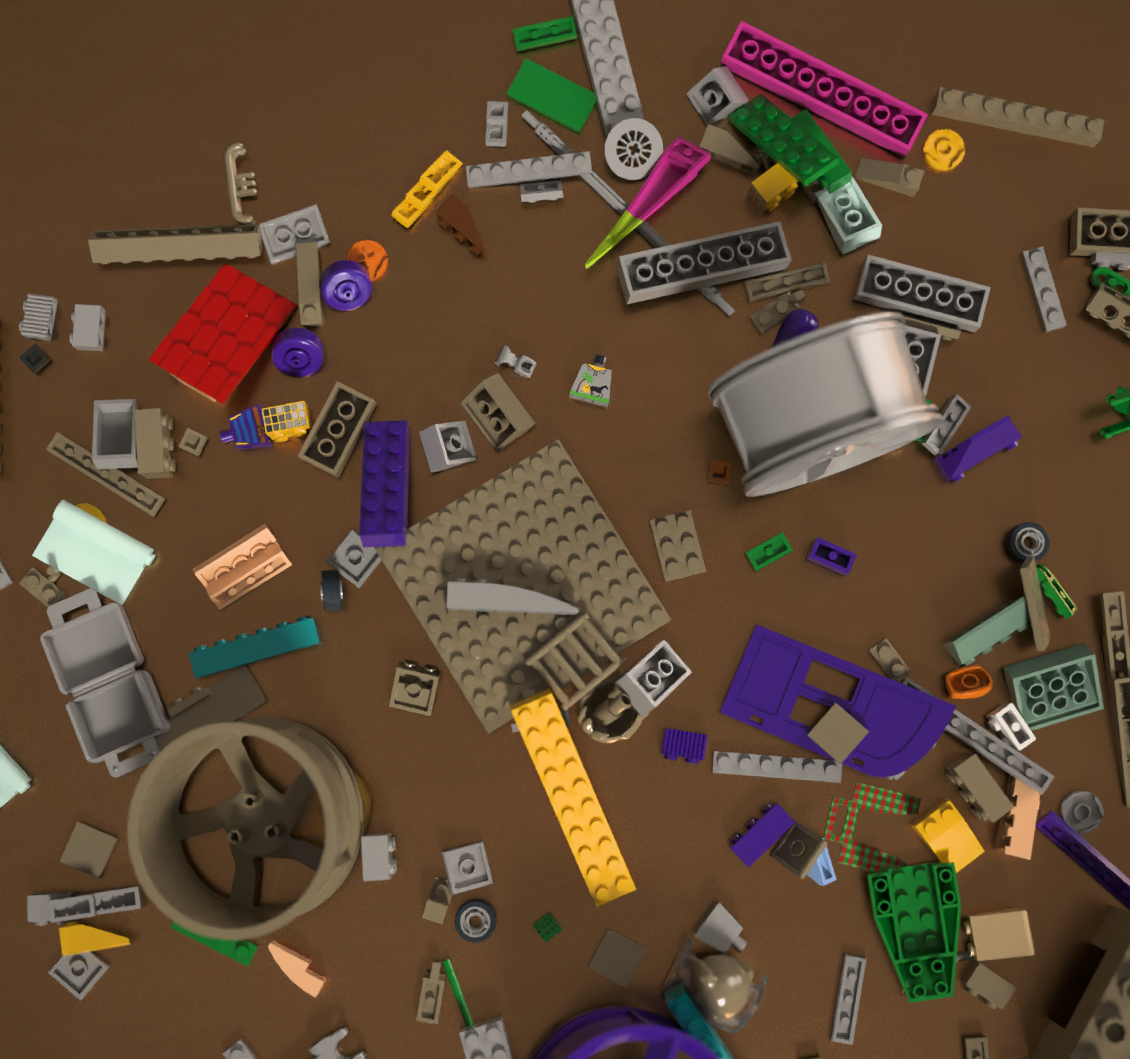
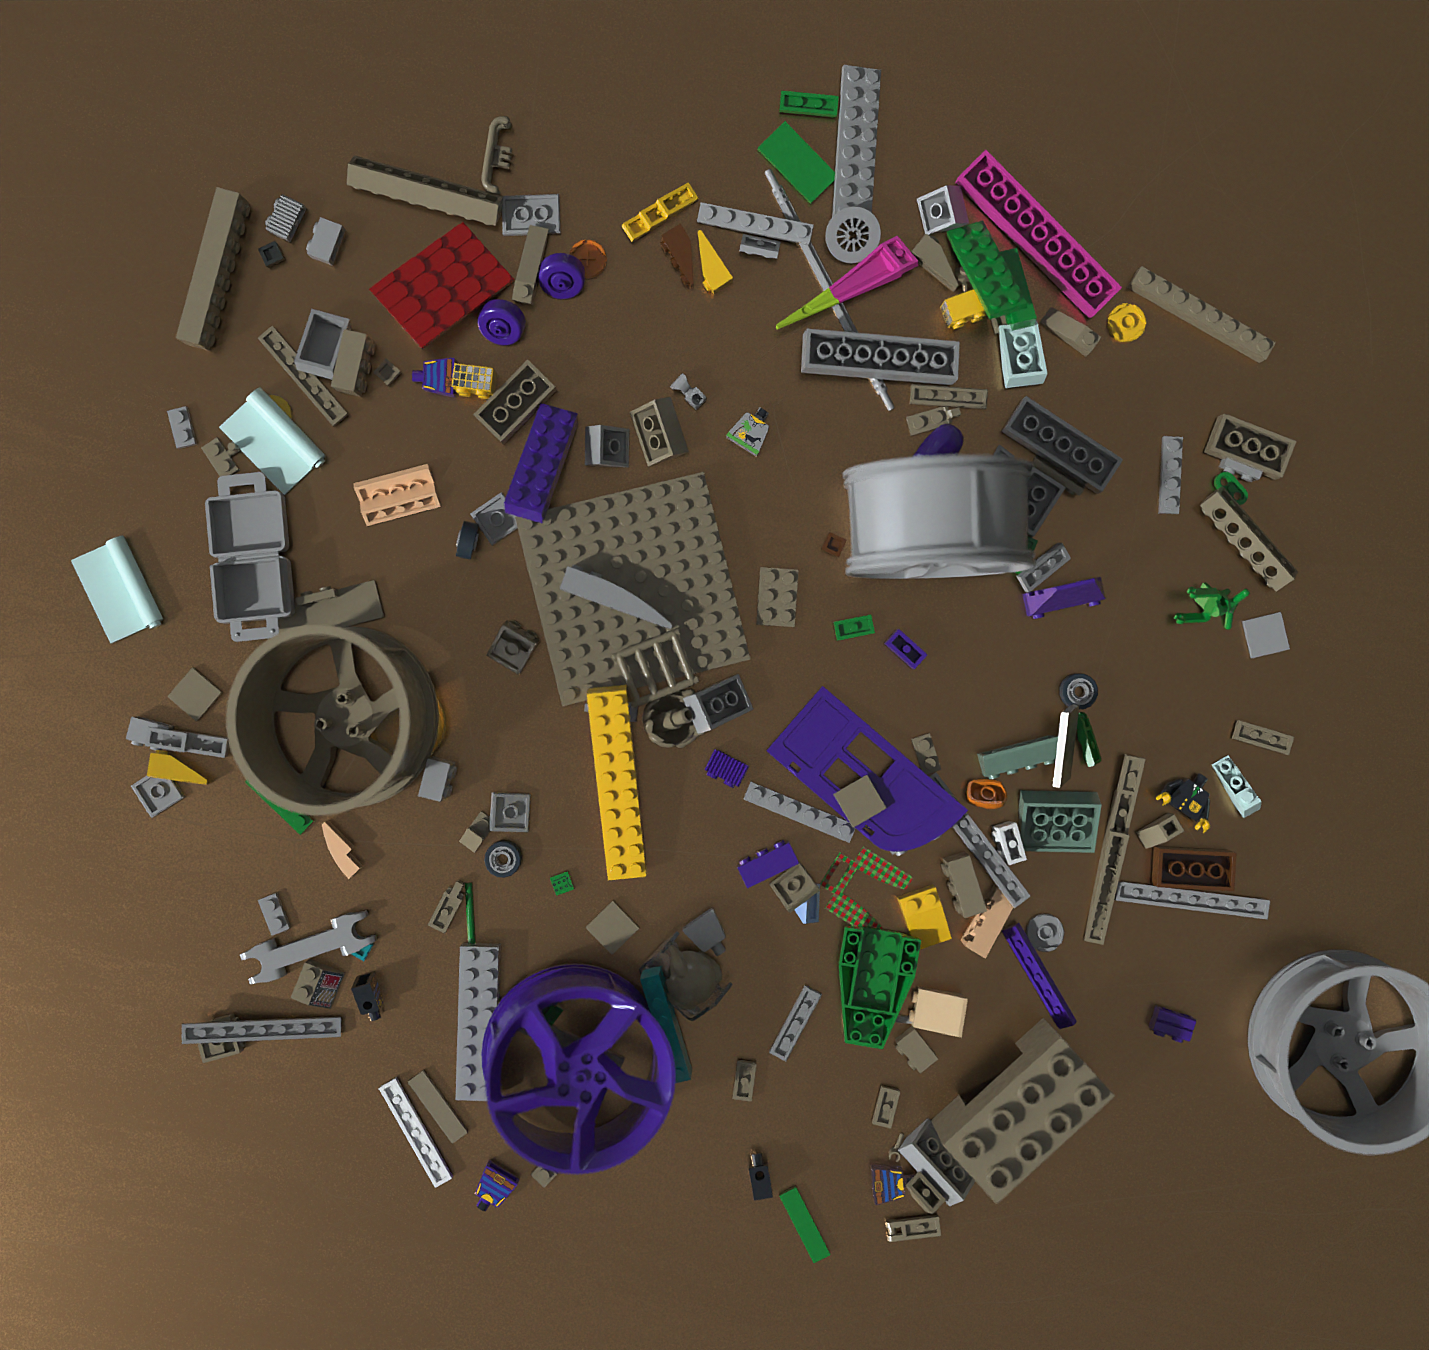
camera: 20 degrees right, 5 degrees up
teal brick [188,615,322,679] -> none
light grey slope [485,101,508,147] -> none
none -> yellow slope [698,230,733,294]

